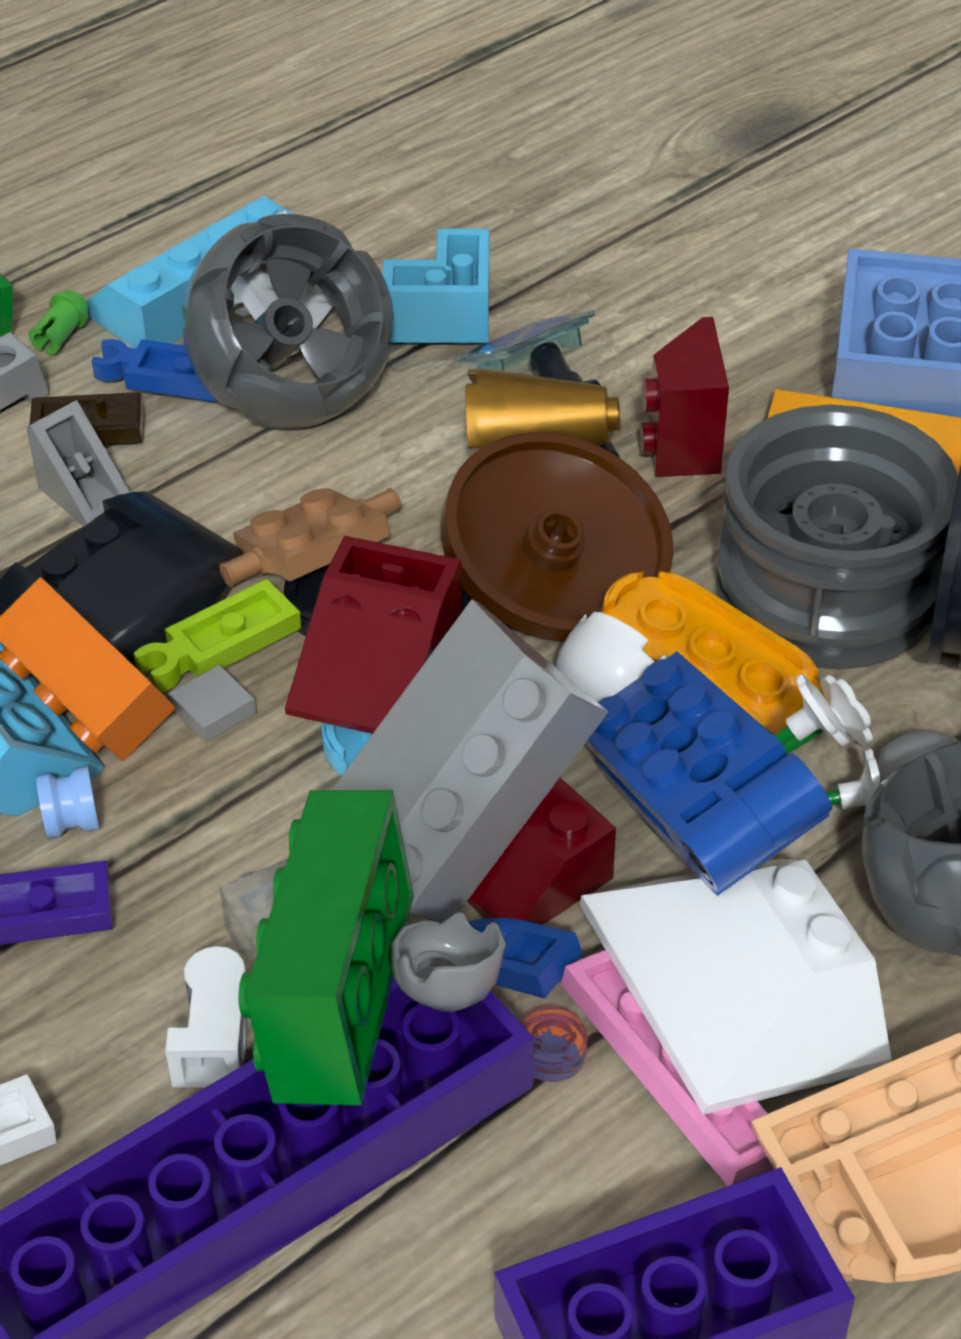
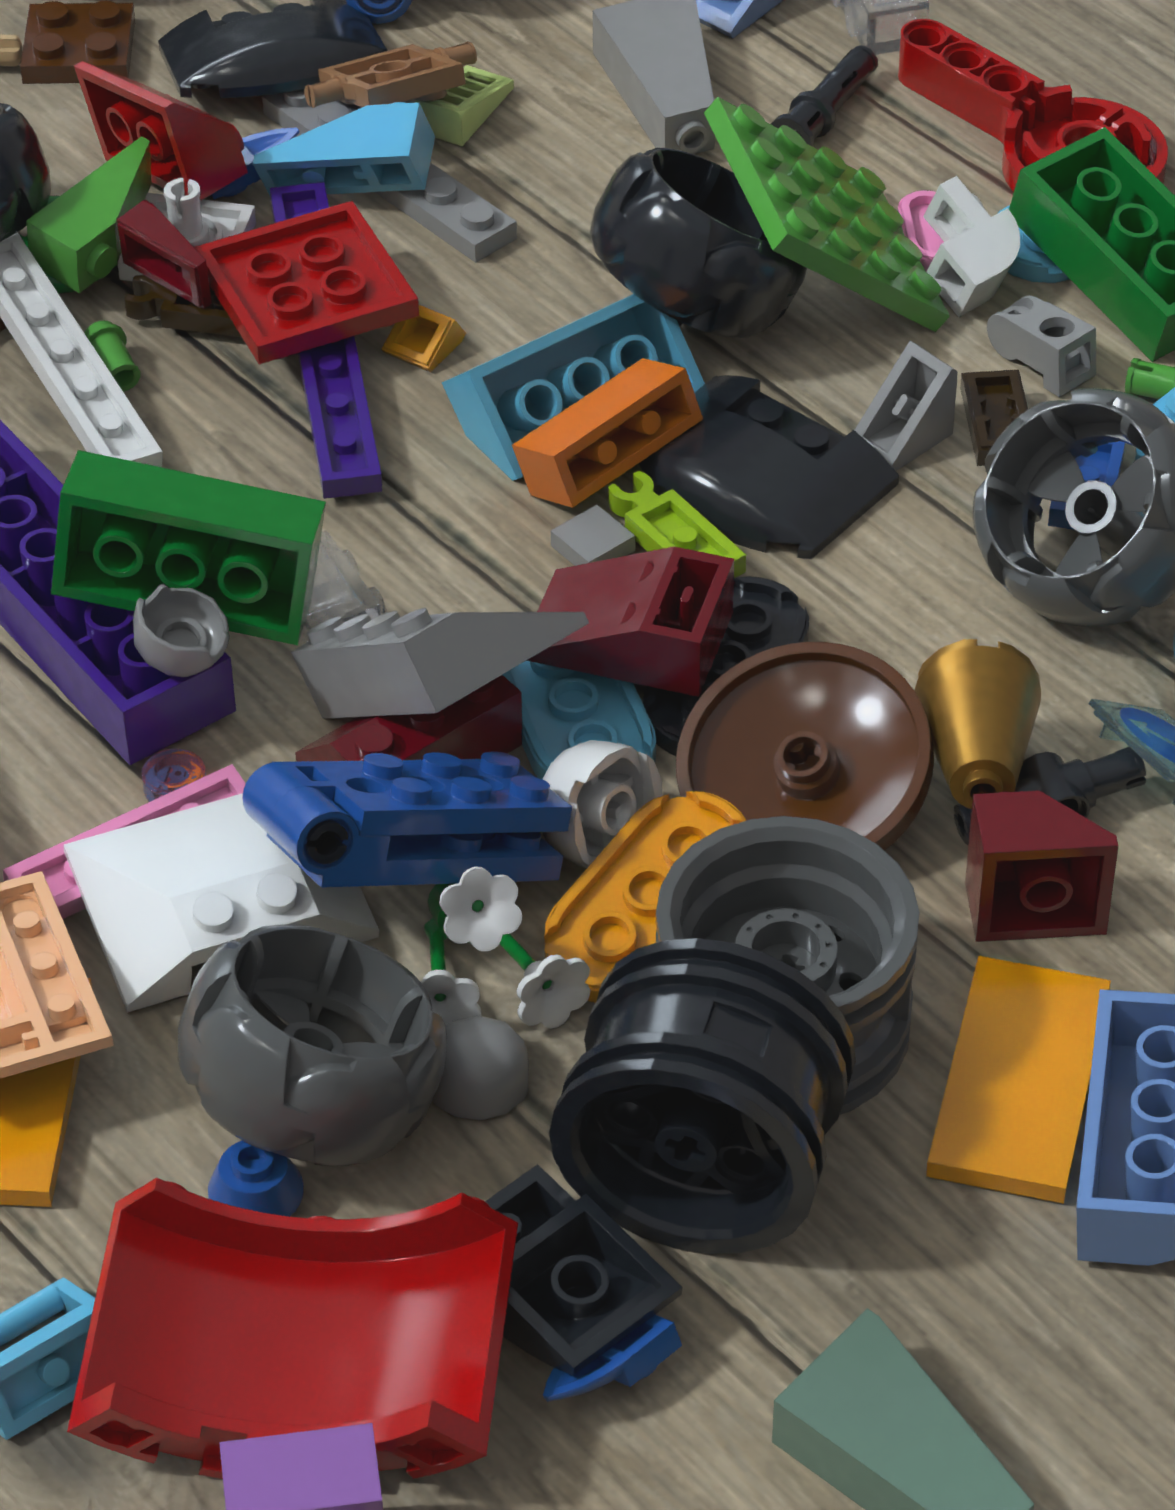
camera: 90 degrees right, 0 degrees up
light blue wheel [36,766,100,839] -> none
medium nougat plate [219,488,402,587] -> none
blue plate [468,918,582,998] -> none

